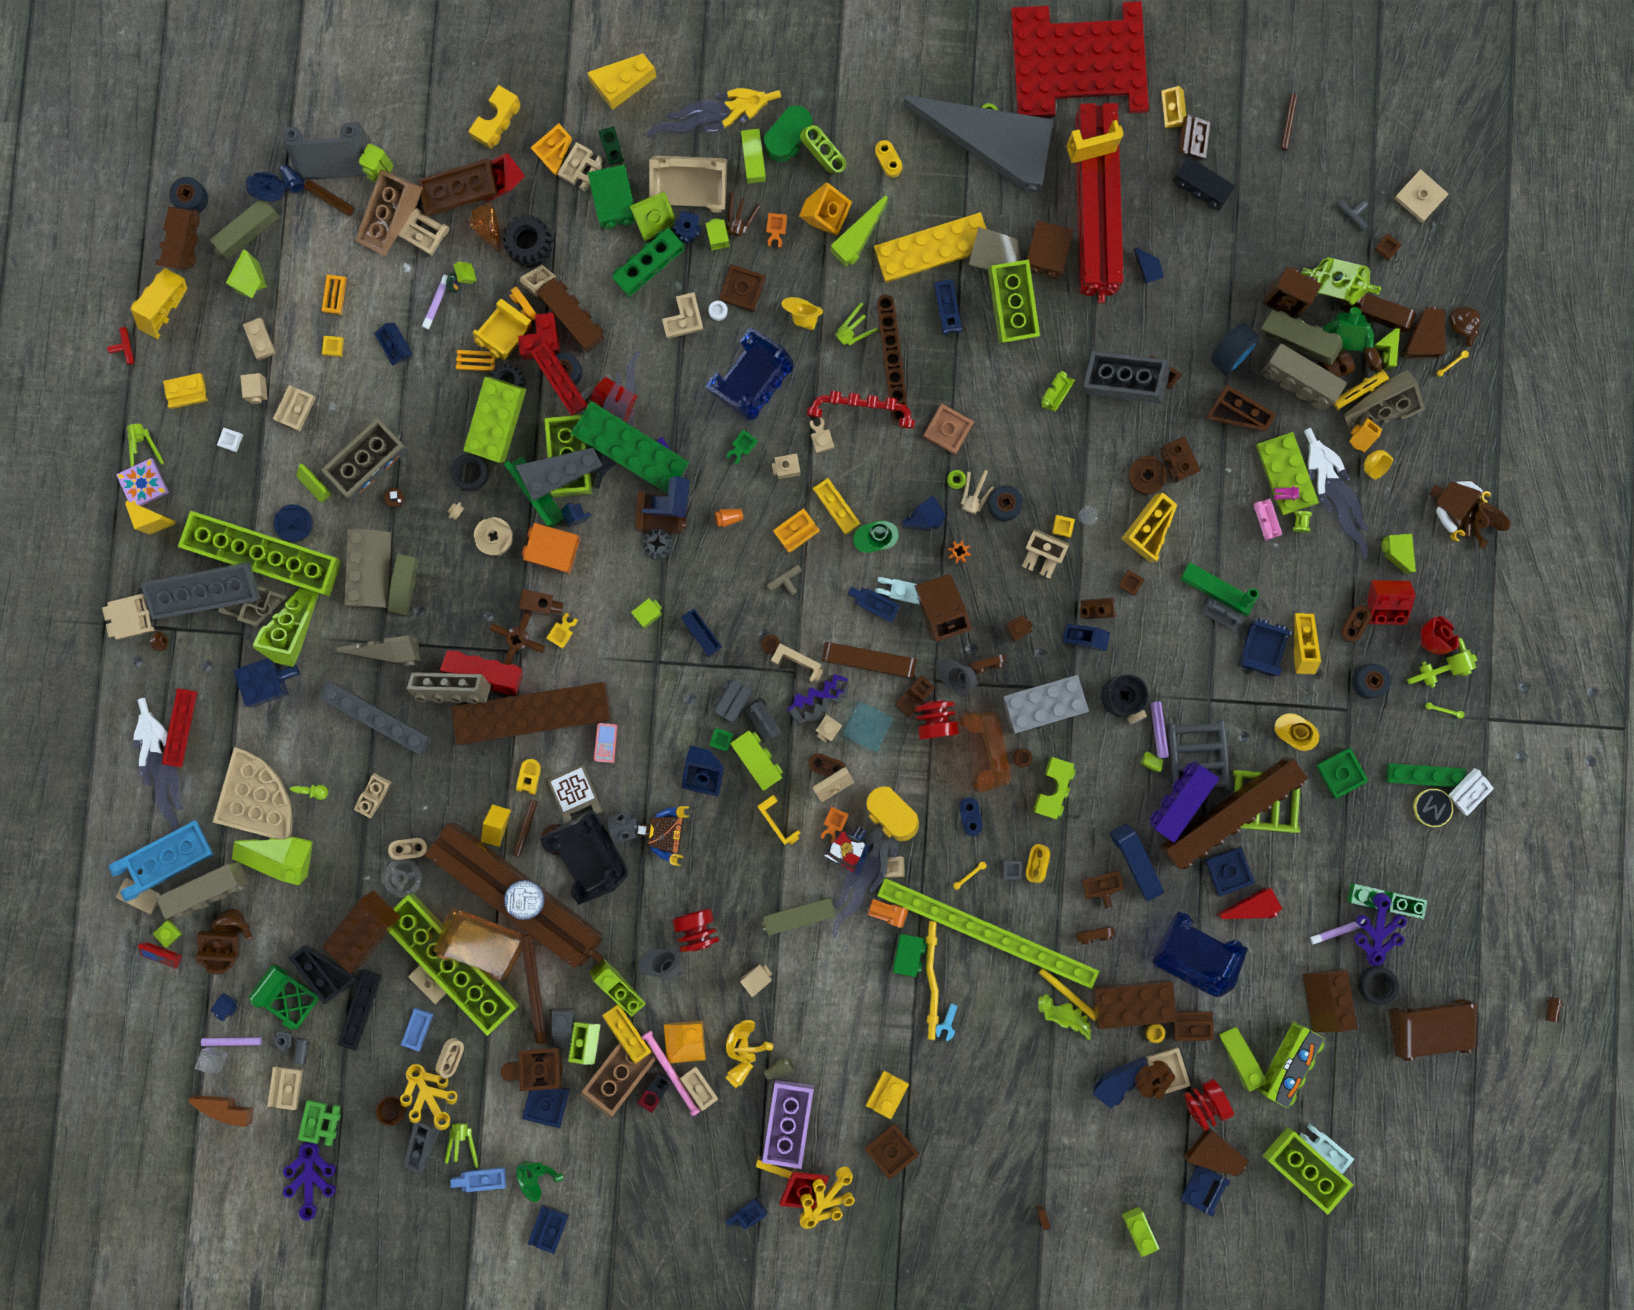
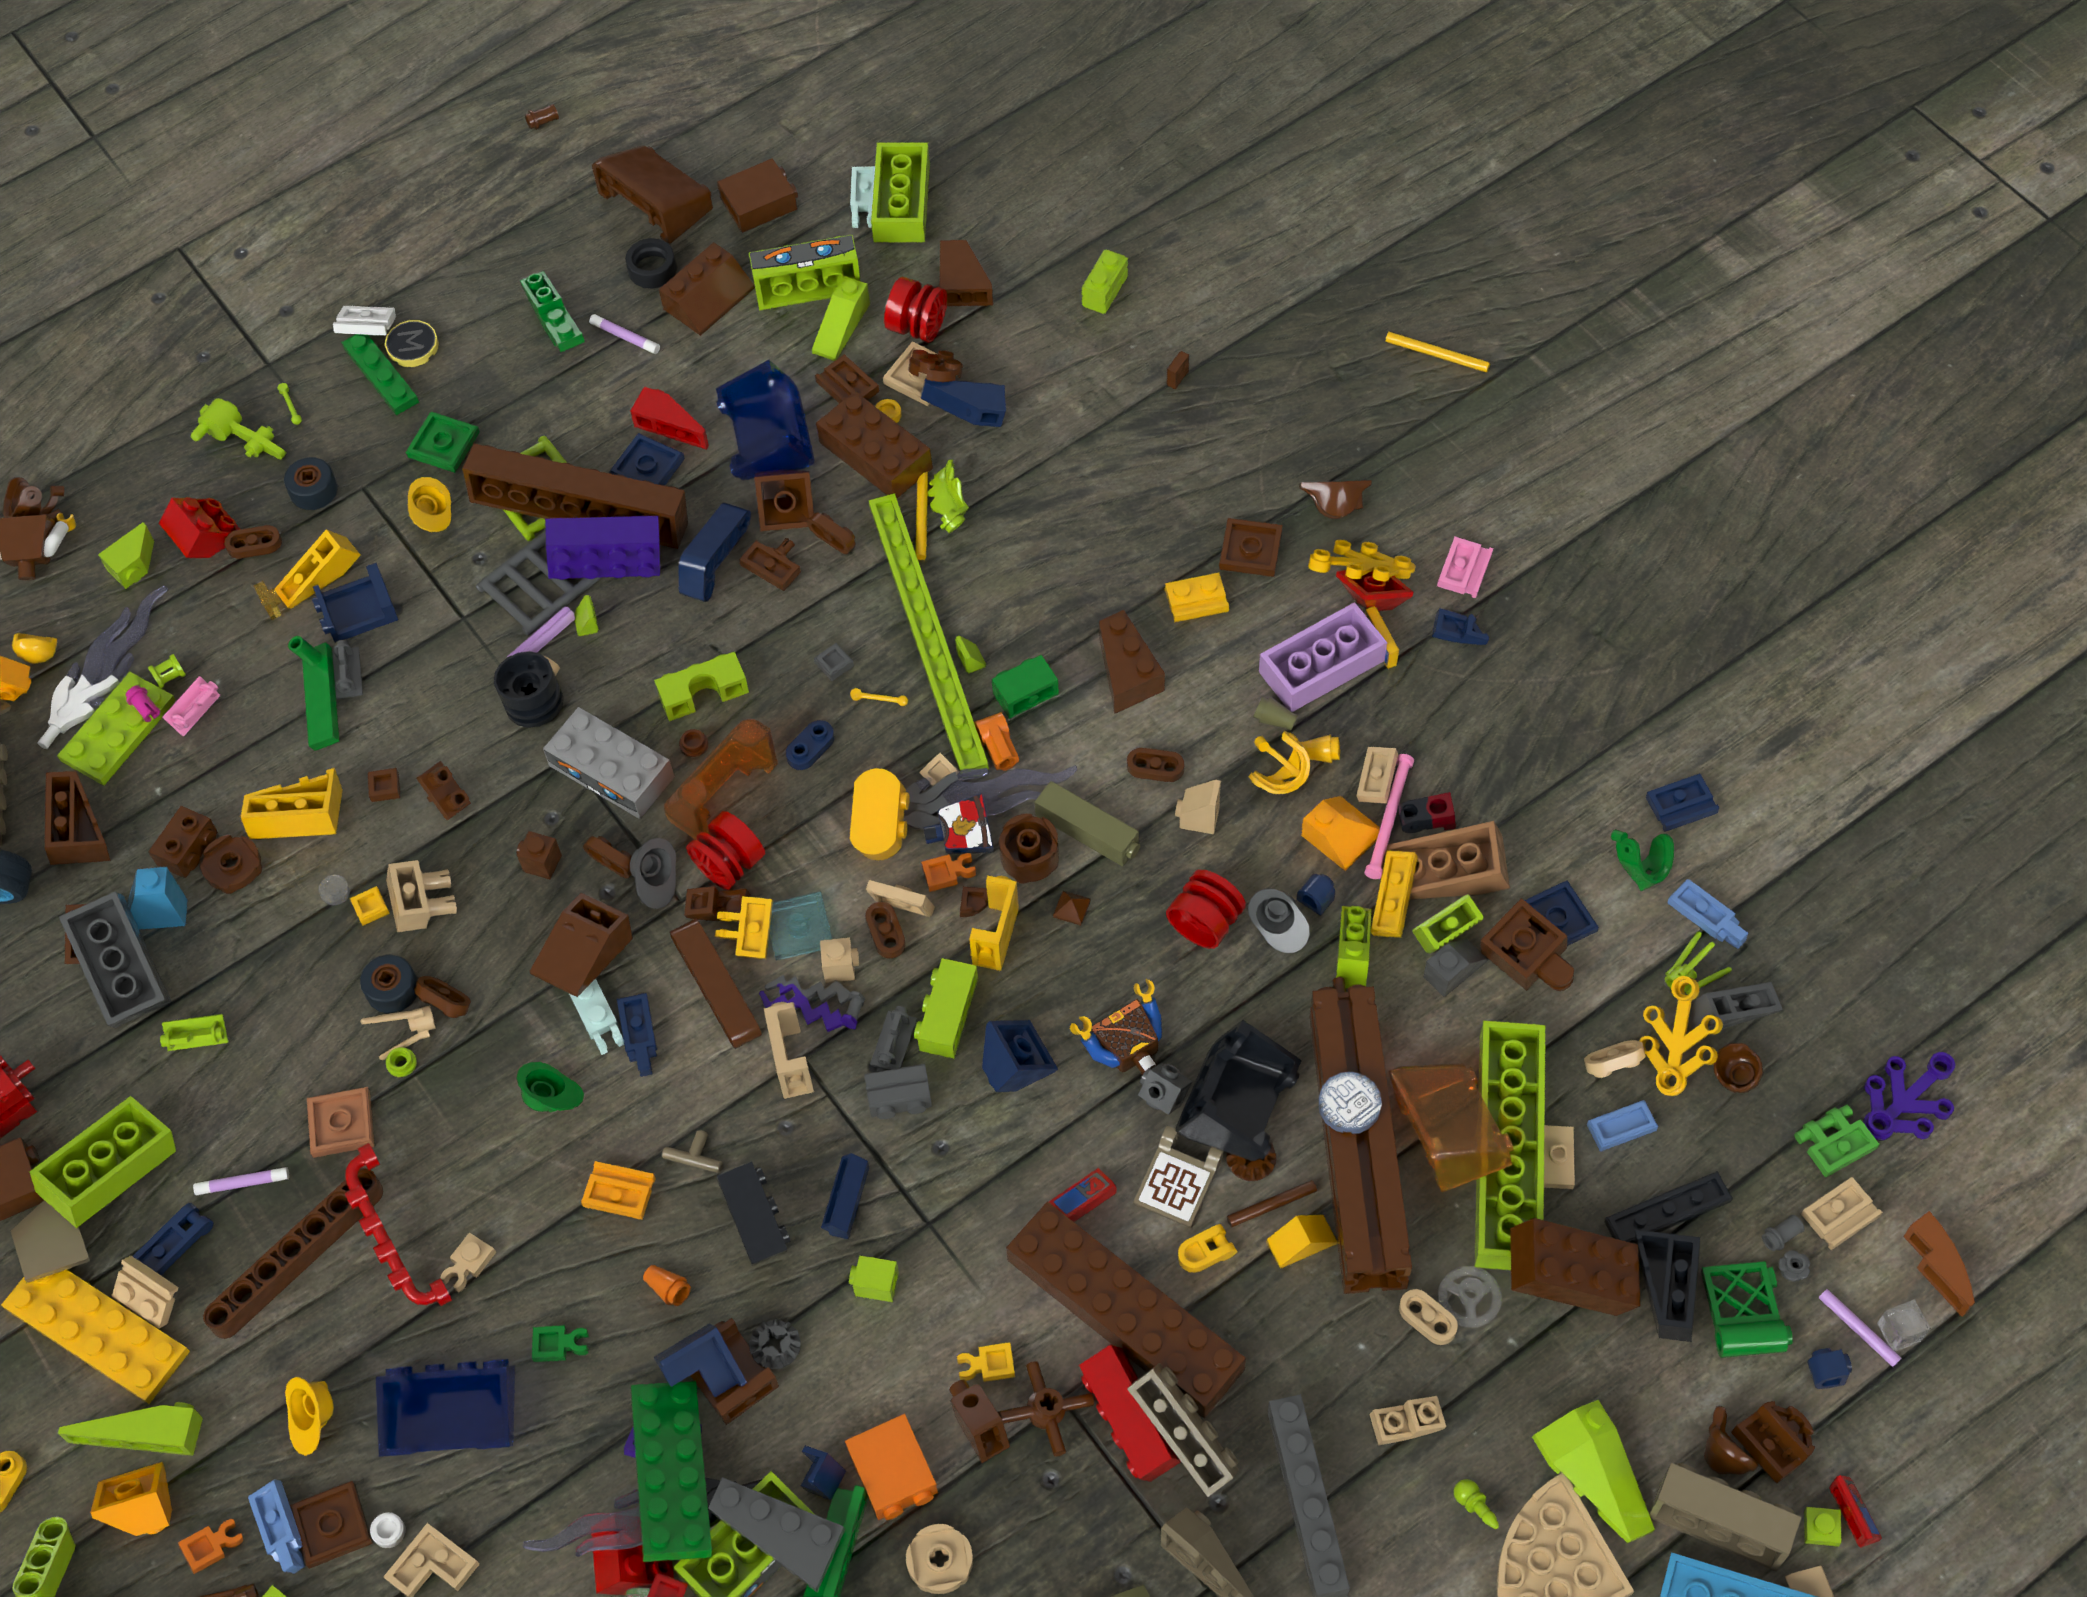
camera: 125 degrees left, 25 degrees down
reddish brown axle [521,934,547,1044] -> none
green plate [709,727,734,752] -> none
reddish brown tile [761,634,780,654] -> none
tan brick [772,454,801,479] -> none
yellow tile [812,478,861,535] -> none
lime plant [835,302,878,346] -> none
dark blue slope [901,495,946,531] -> none
yellow bar [925,921,939,1040] -> none
medium azure bar [936,1003,958,1041] -> none
orange gear [947,540,971,564] -> none
yellow plate [1026,844,1050,883] -> none
dark blue slope [1062,624,1110,651] -> none
dark blue plate [1180,1165,1230,1217] -> none
dark purple plant [1354,893,1407,966] -> none
red cylinder [1420,616,1460,655] -> none
none -> tan plate [112,1256,179,1329]
none -> dark azure slope [127,867,188,929]
none -> lavender bar [193,1167,289,1195]
none -> medium blue hinge [248,1479,305,1574]
none -> clear yellow plate [253,581,282,620]
none -> reddish brown plate [414,976,471,1018]
none -> yellow hinge [715,896,773,959]
none -> reddish brown brick [717,158,798,233]
none -> black wedge [717,1161,791,1266]
none -> reddish brown slope [754,470,814,531]
none -> lime slope [955,636,986,674]
none -> reddish brown tile [960,886,988,917]
none -> reddish brown brick [999,813,1059,884]
none -> reddish brown slope [1053,891,1091,926]
none -> reddish brown wedge [1099,610,1165,714]
none -> reddish brown plate [1127,748,1184,782]
none -> dark blue plate [1297,874,1335,916]
none -> reddish brown hat [1299,480,1372,519]
none -> bright pink plate [1437,537,1493,598]

